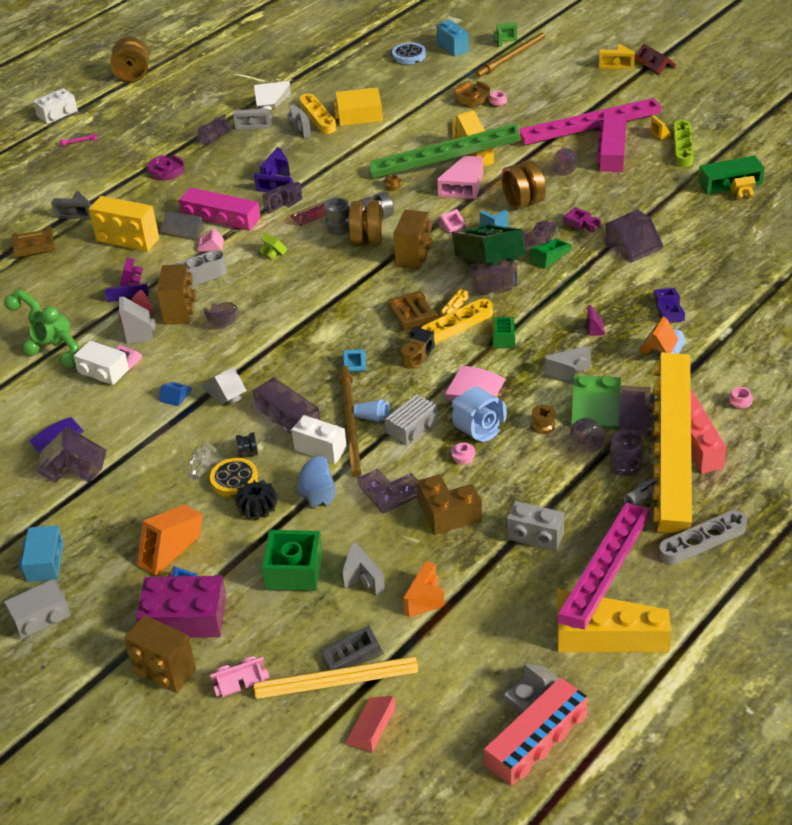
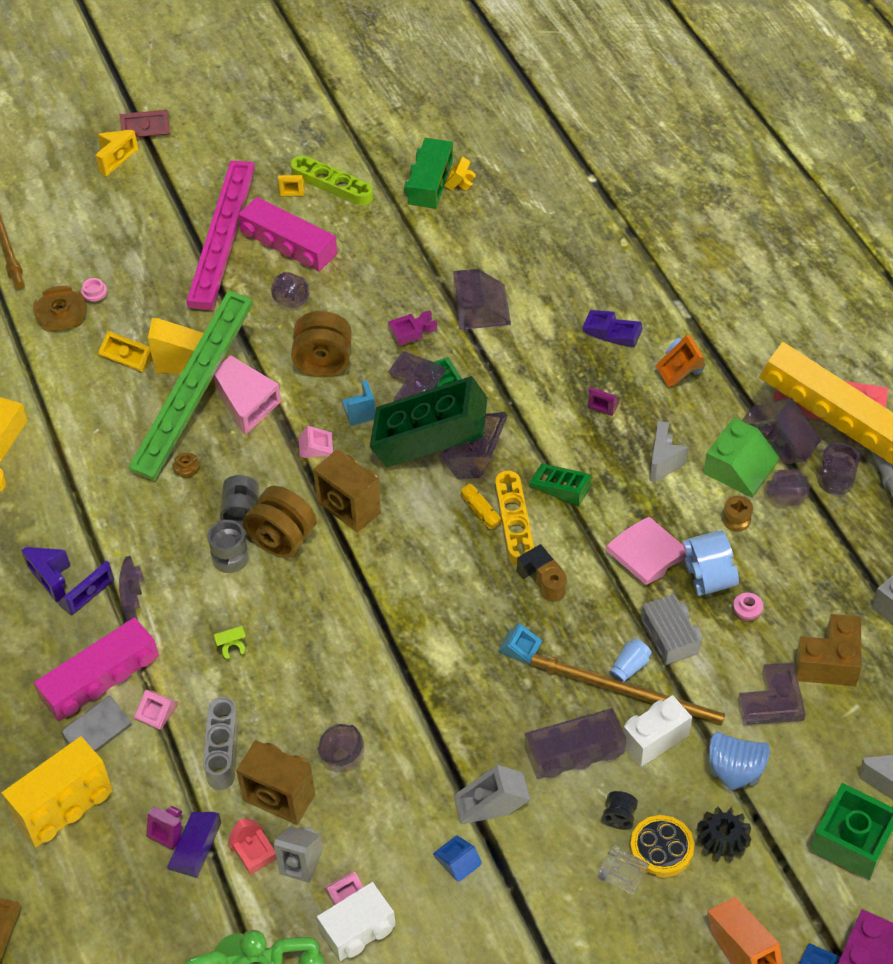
camera: 65 degrees left, 10 degrees up
clear pink slope [290,200,327,226] -> none
pearl gold plate [387,291,440,331] -> none
bright pink plate [729,387,753,408] -> none

